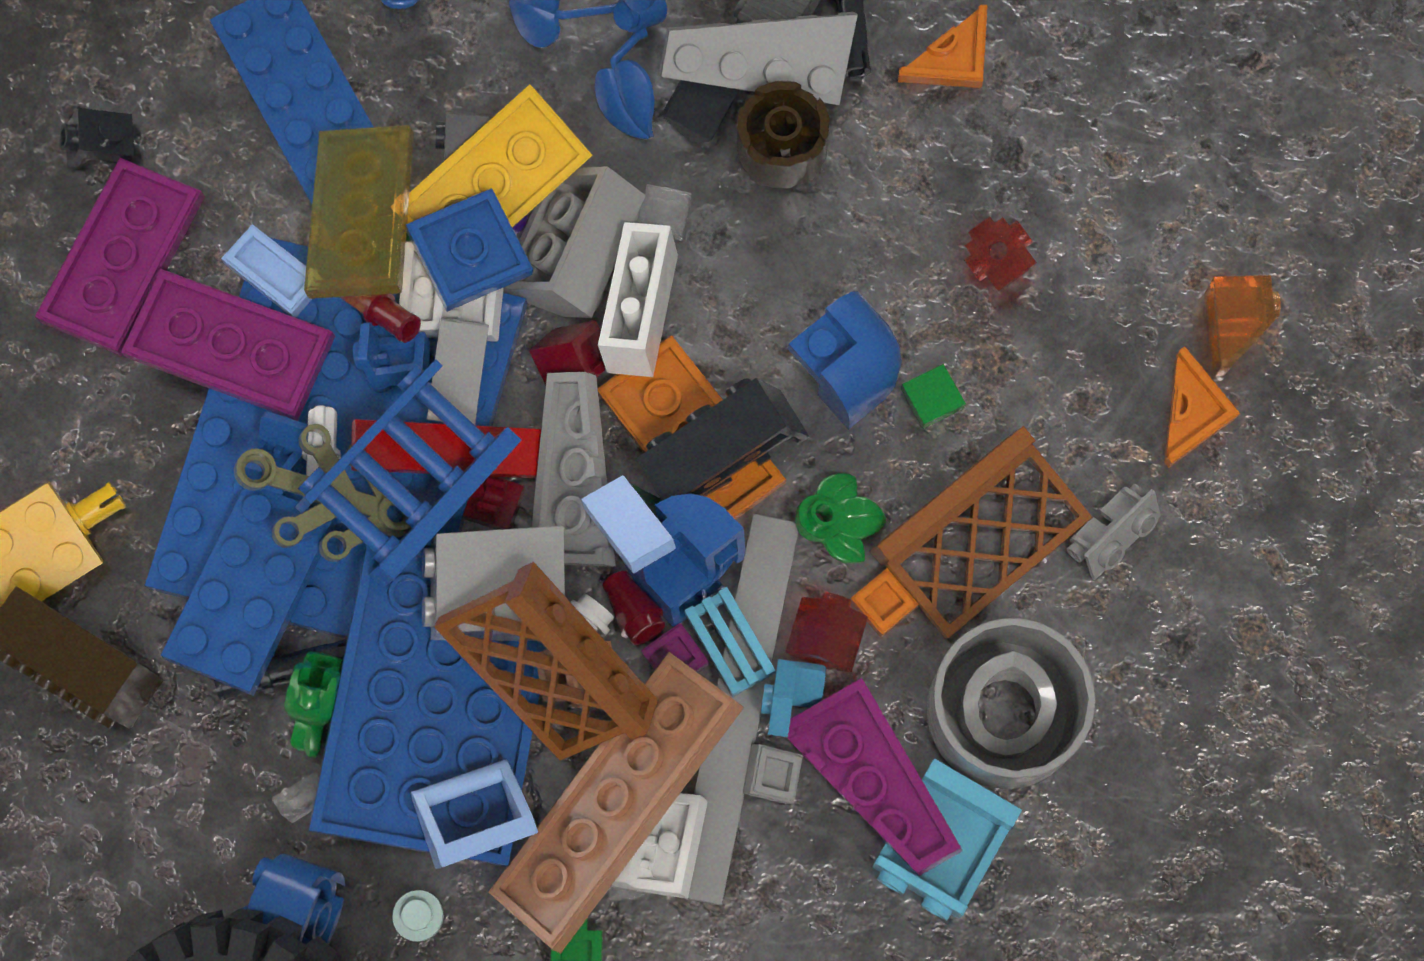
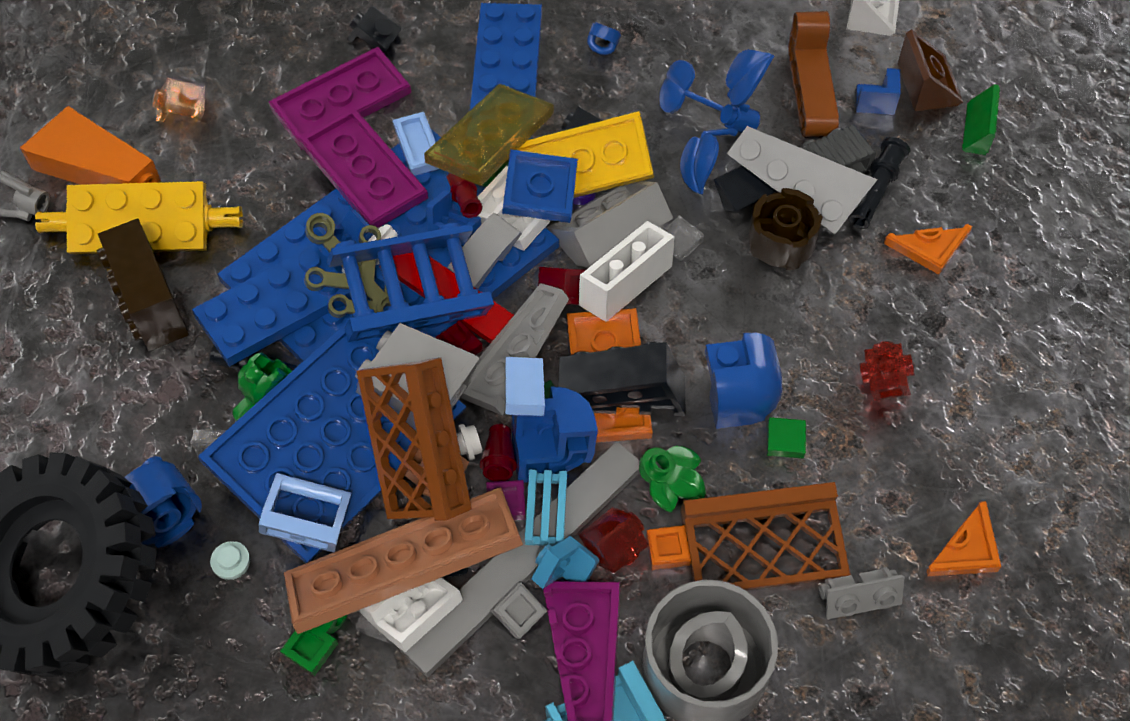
camera: 30 degrees right, 15 degrees down
clear orange slope [1205,275,1281,381] -> none

